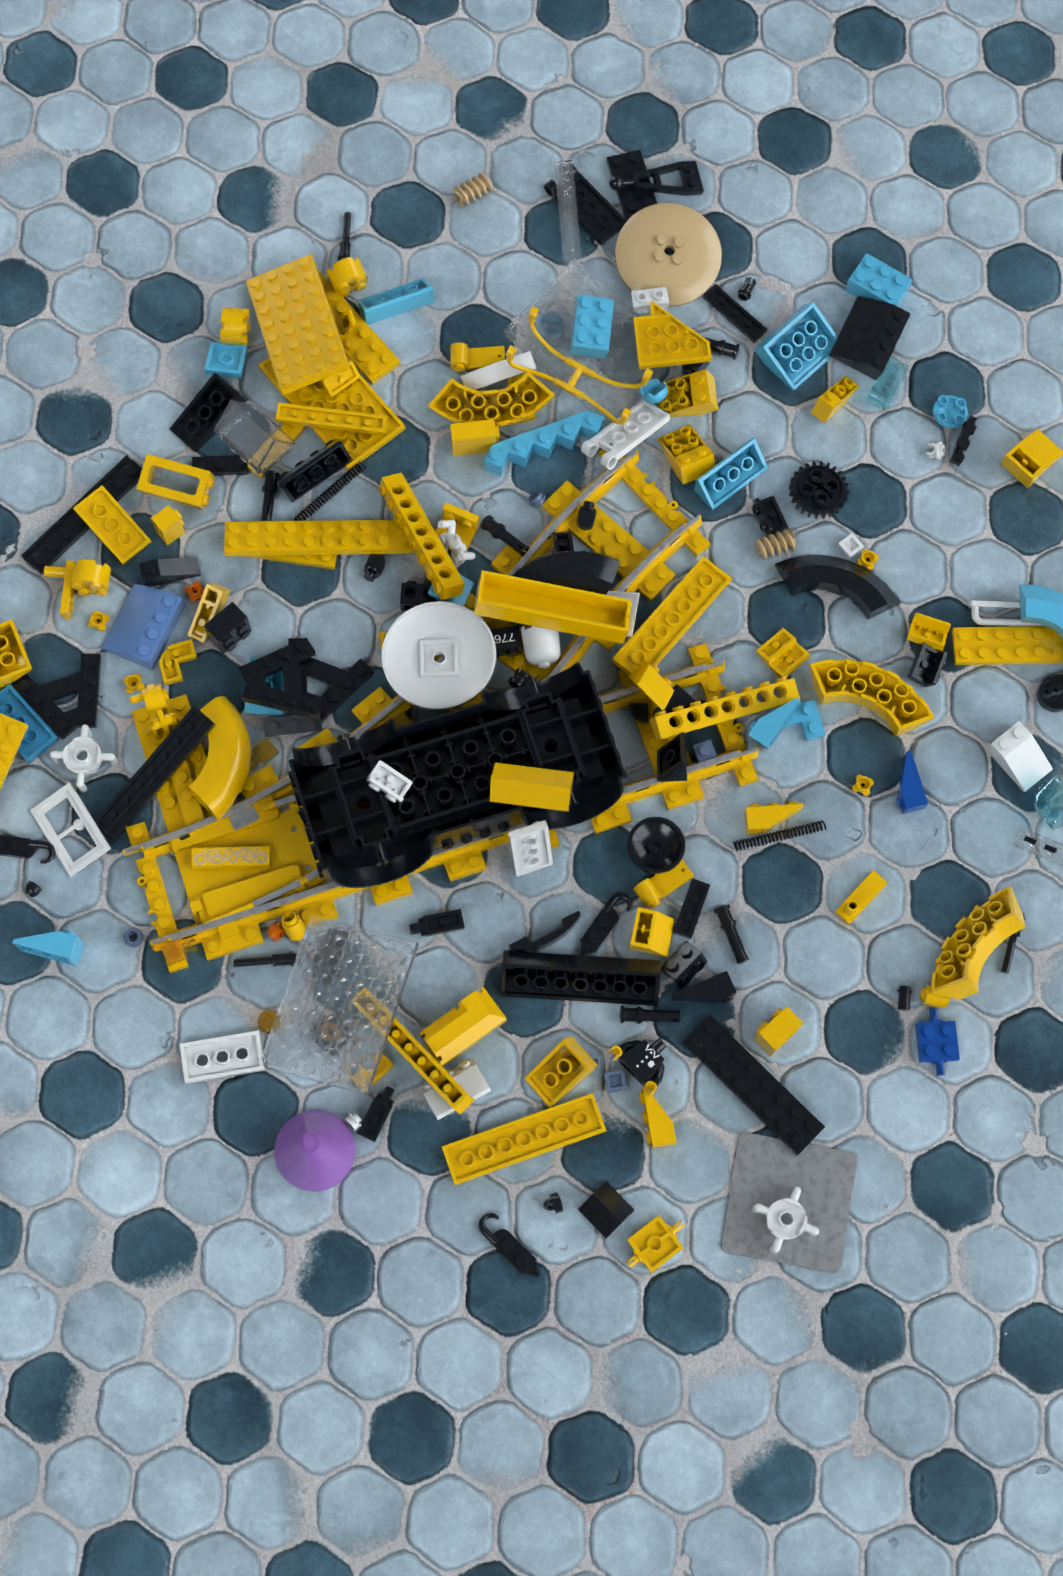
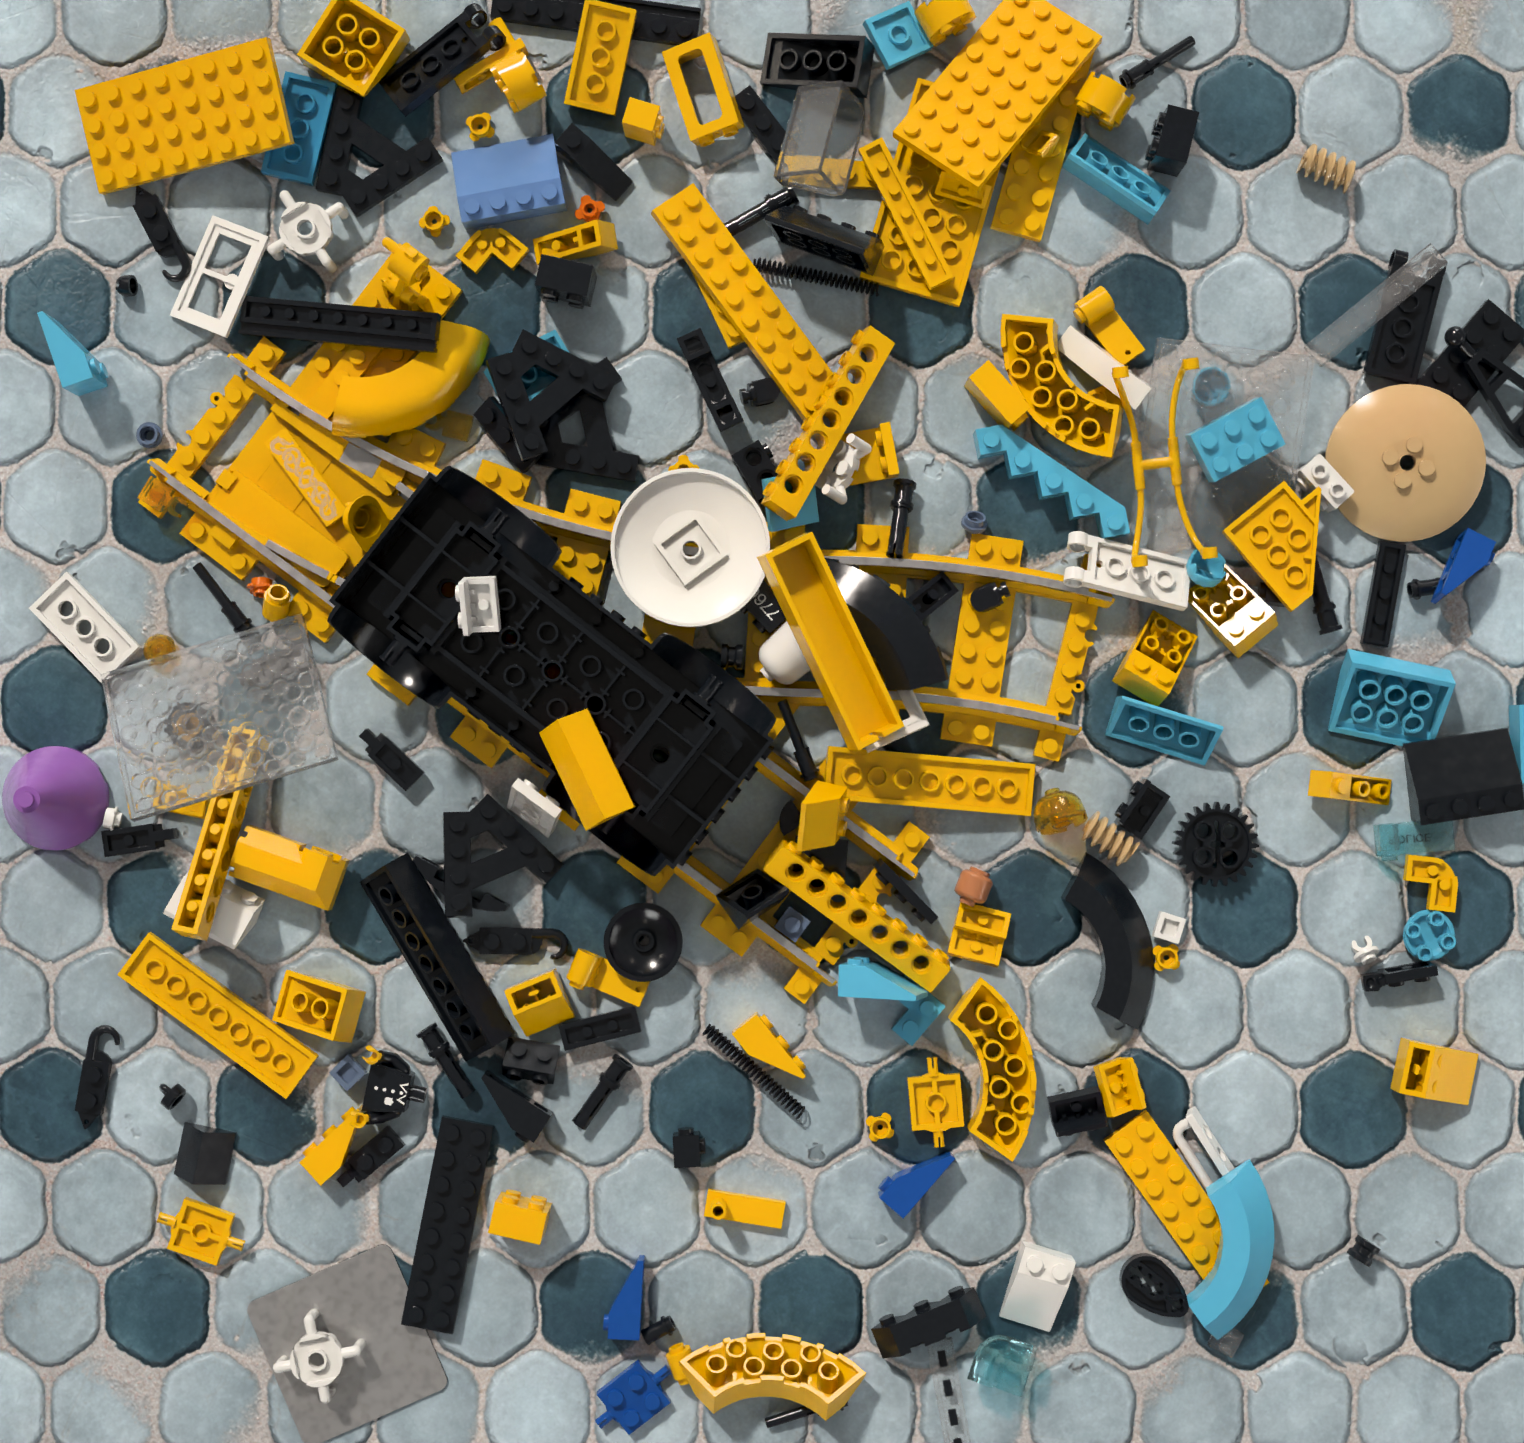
camera: 60 degrees right, 15 degrees up
none -> black hinge [337,1125,405,1187]
none -> yellow piece [342,495,390,552]
none -> black hinge [379,3,506,117]
none -> black plate [443,794,564,918]
none -> blue slope [603,1255,645,1341]
none -> black brick [673,1127,706,1168]
none -> black slope [677,328,744,432]
none -> black pin [777,699,820,782]
none -> black brick [871,1286,986,1359]
none -> black plate [873,858,938,924]
none -> yellow plate [907,1057,964,1148]
none -> nougat head [954,866,993,907]
none -> clear yellow cylinder [1033,788,1088,835]
none -> black brick [1145,104,1199,177]
none -> yellow plate [1403,854,1458,913]
none -> blue slope [1430,528,1496,604]

